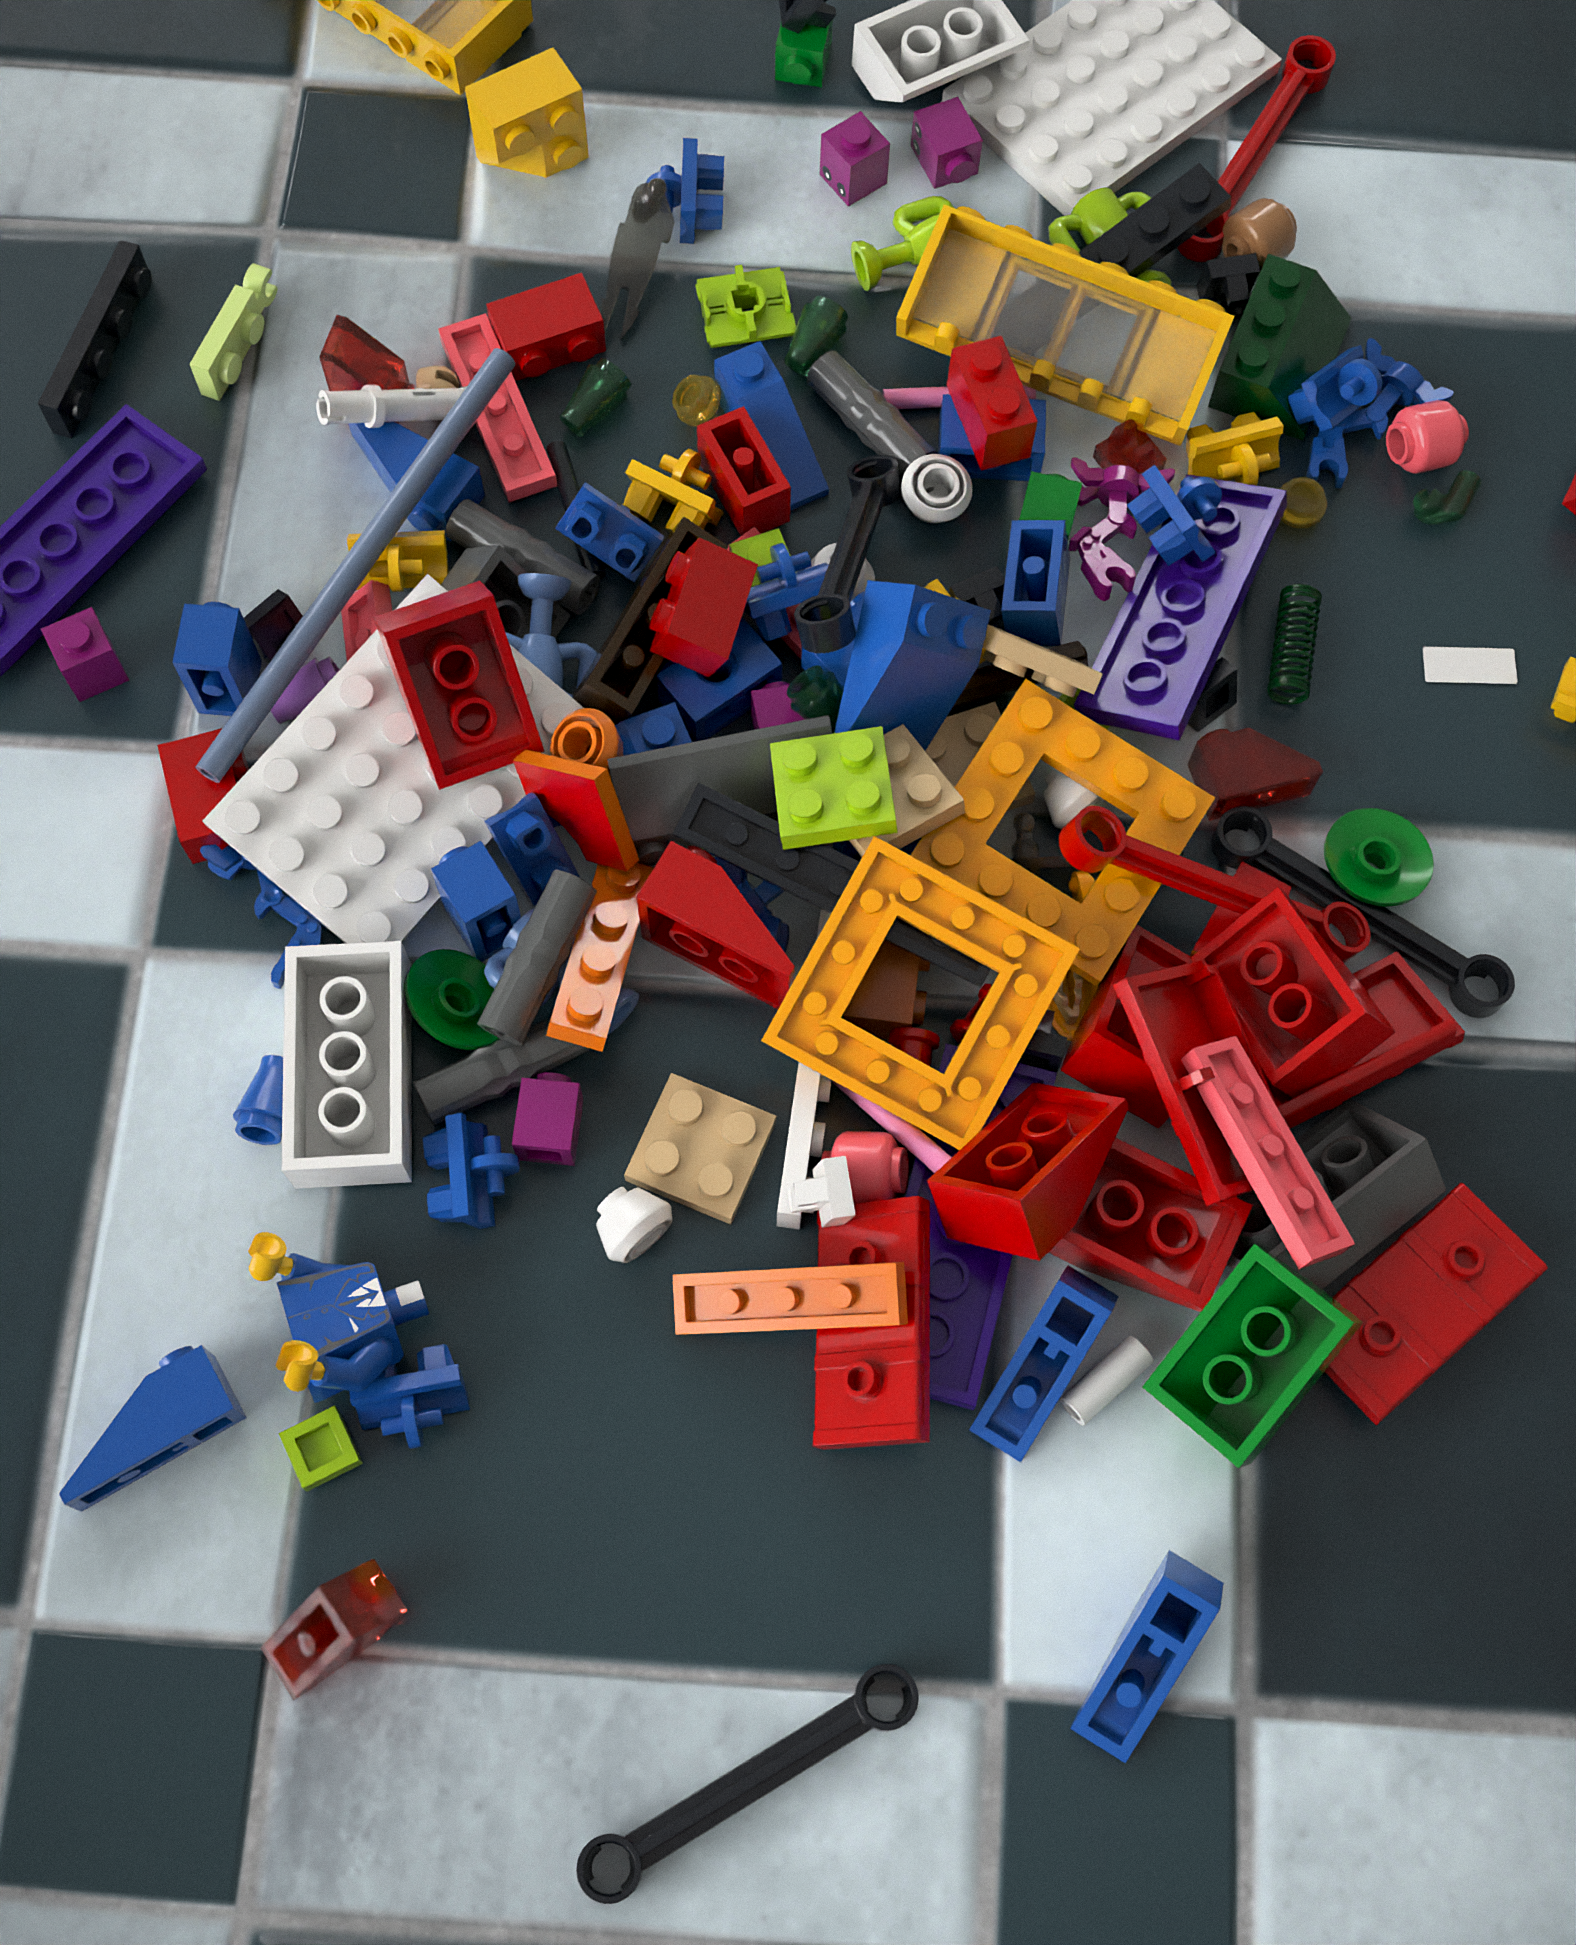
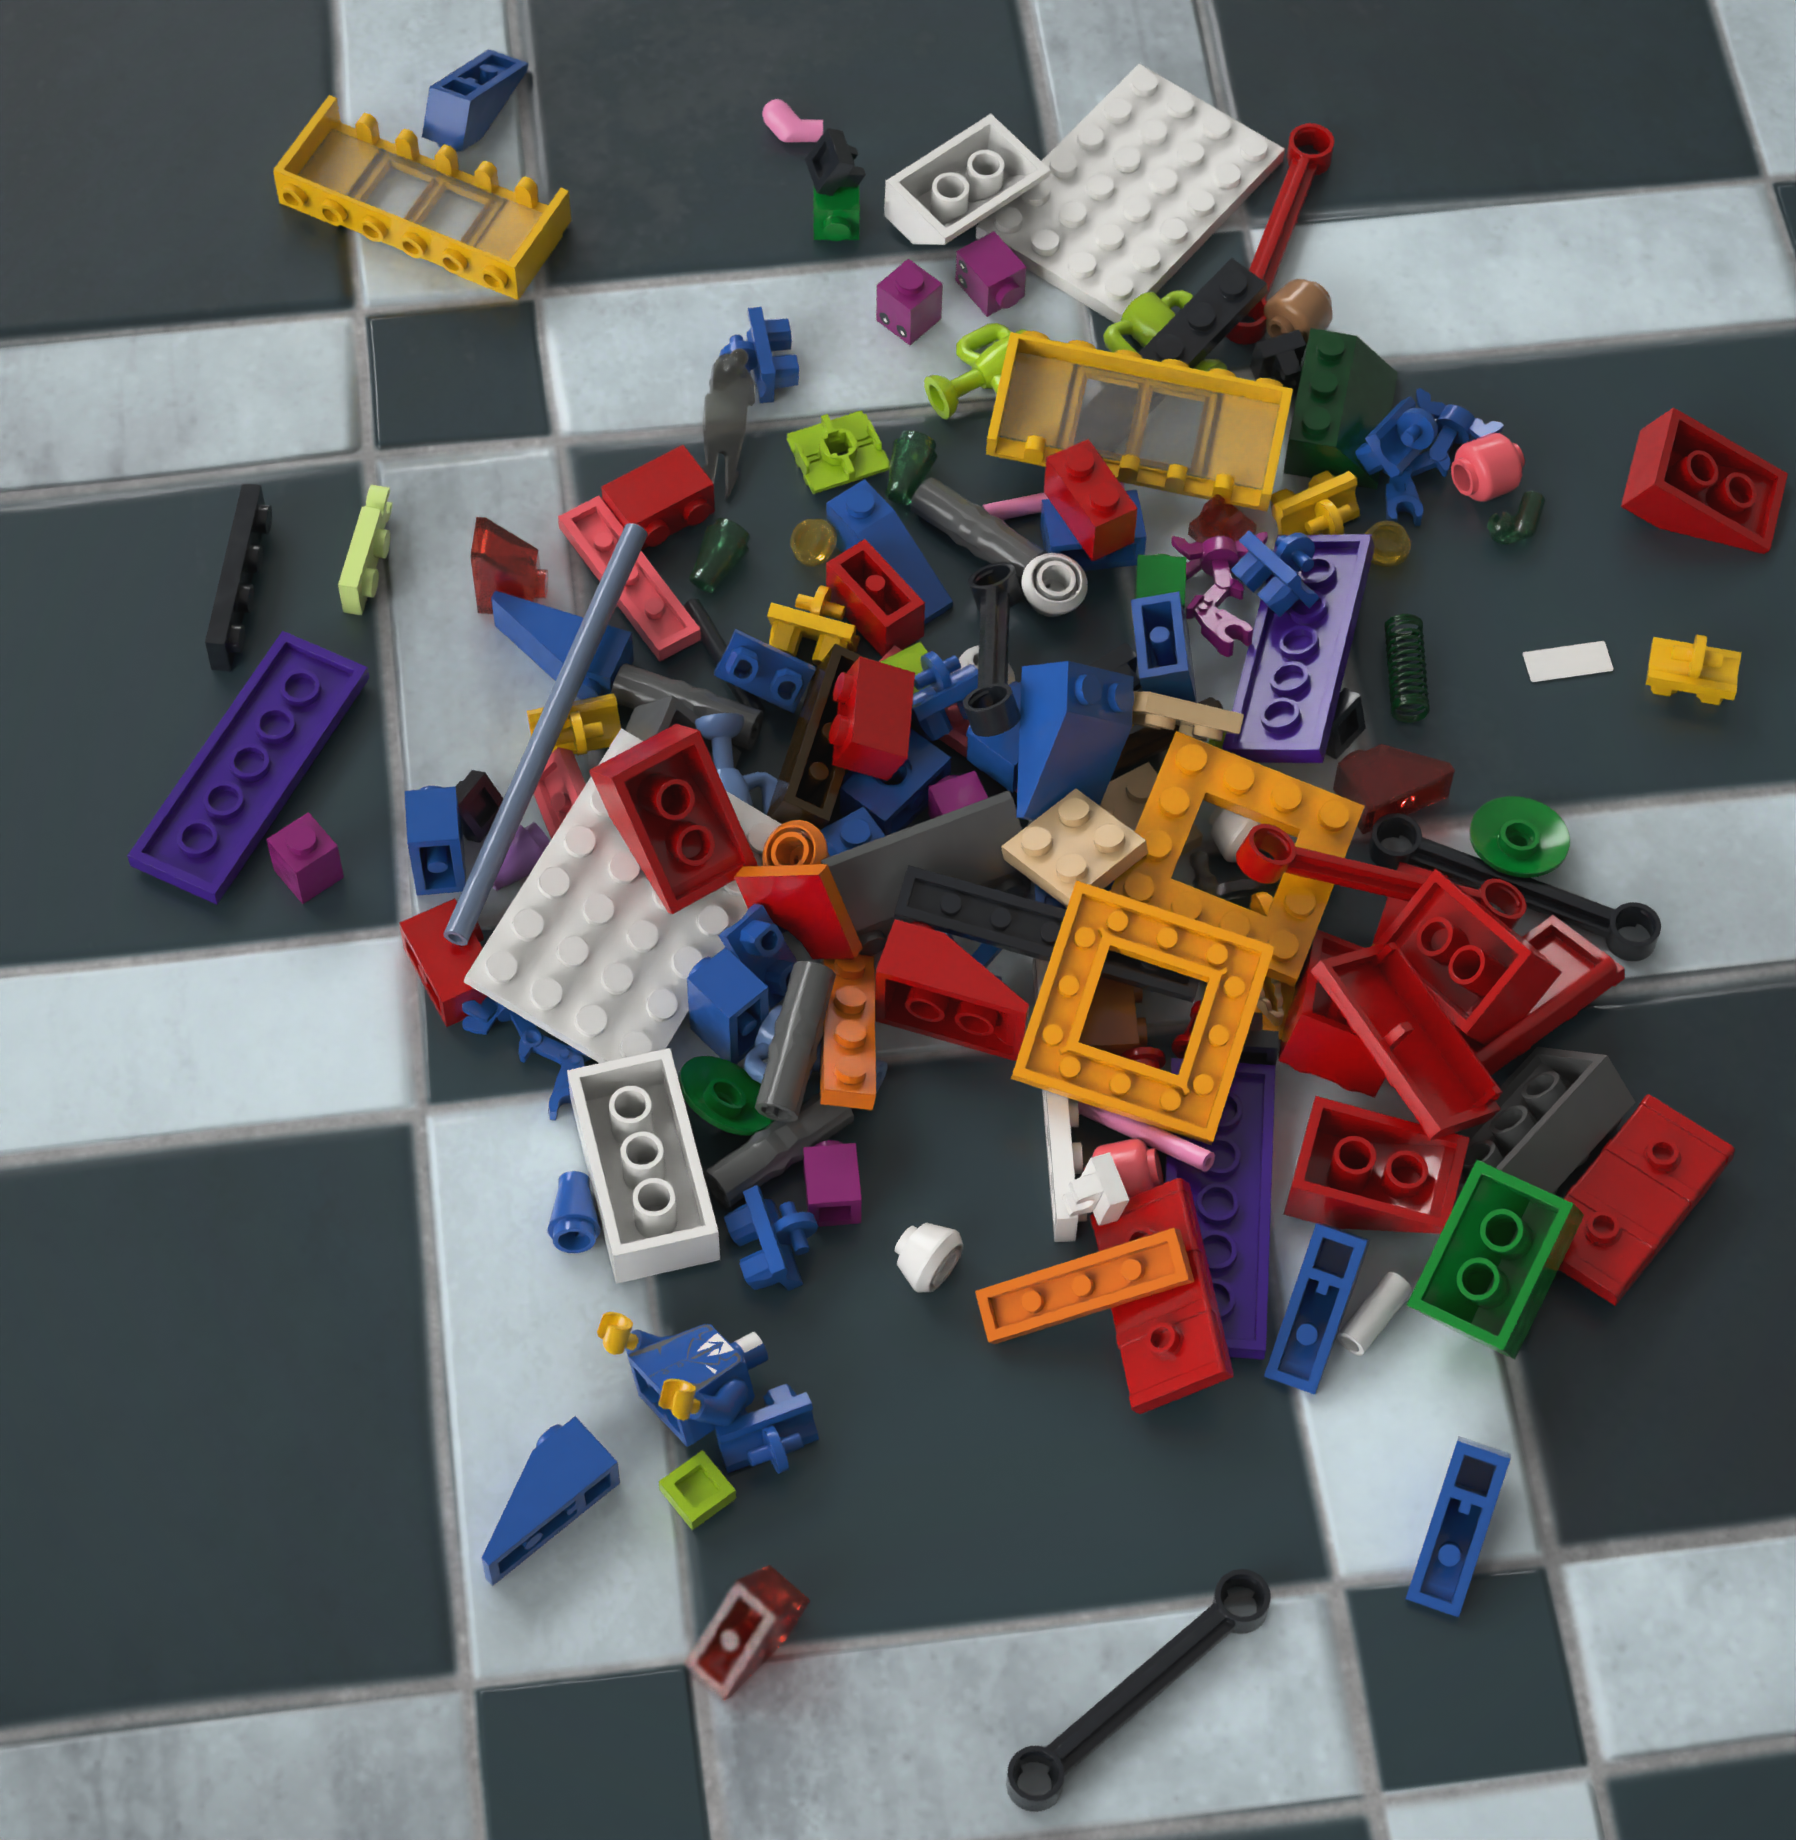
camera: 10 degrees left, 10 degrees down
white pin [316,384,467,428] -> none
tan hinge [416,365,459,389] -> none
yellow slope [465,47,589,178] -> none
tan plate [624,1073,777,1225] -> none
lime plate [770,726,898,850] -> none
clear green cone [786,665,843,734] -> none
red slope [927,1083,1129,1261] -> none
coral plate [1181,1036,1355,1270] -> none

